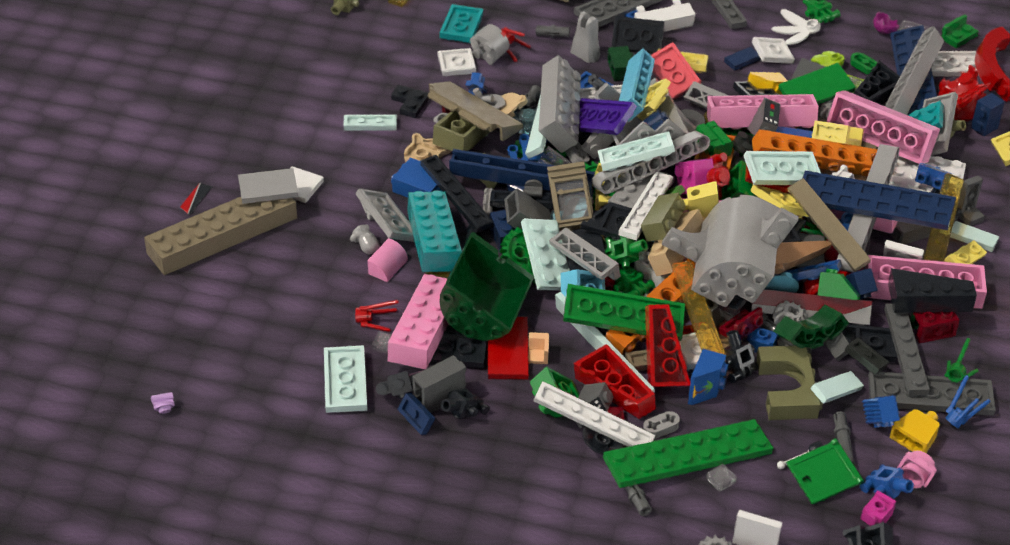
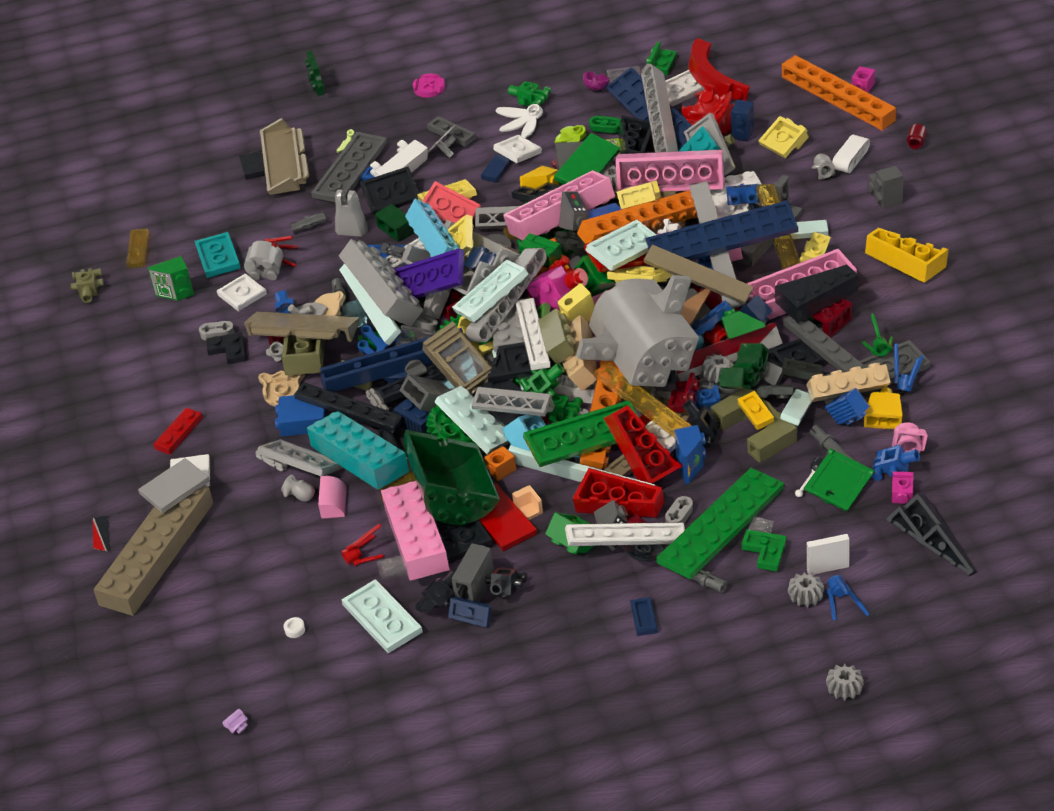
camera: 25 degrees left, 0 degrees up
light aqua tile [344,115,397,130] -> none
white plate [883,240,924,260] -> none
none -> green slope [147,256,194,301]
none -> red plate [153,407,203,455]
none -> light grey beam [199,321,235,341]
none -> white tile [284,617,305,638]
none -> light grey shield [428,124,456,158]
none -> orange brick [484,446,516,481]
none -> dark blue tile [630,597,658,636]
none -> yellow plate [737,391,774,430]
none -> green plate [742,529,787,572]
none -> pearl dark grey plate [756,385,793,398]
none -> tan brick [807,363,891,402]

